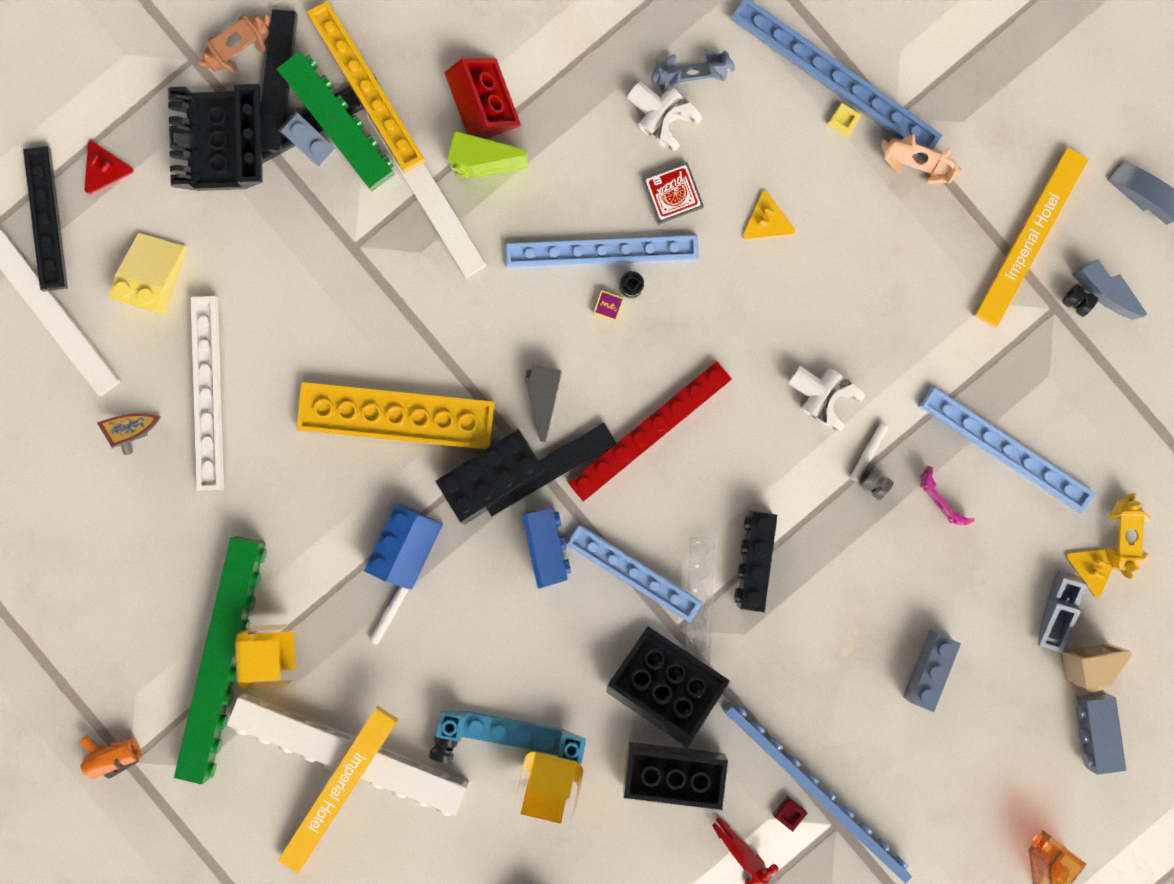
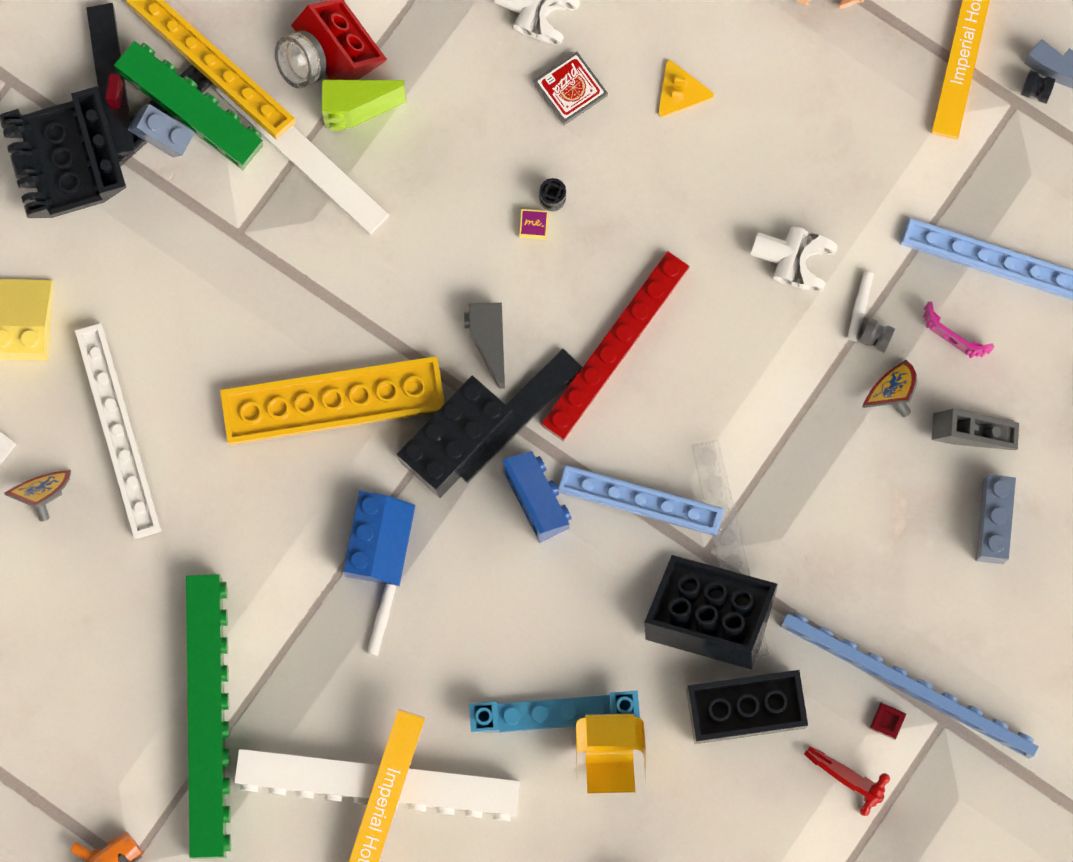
camera: 15 degrees left, 10 degrees down
nougat piece [198,14,270,73] -> none
yellow piece [235,624,296,690] -> none
black wheel [429,732,458,764] -> none
light blue tile [505,235,699,268] -> none
black brick [734,510,778,613] -> none
none -> dark red tile [105,74,124,110]
none -> clear piece [275,30,326,88]
none -> shield [862,360,917,417]
none -> dark grey slope [931,409,1019,450]

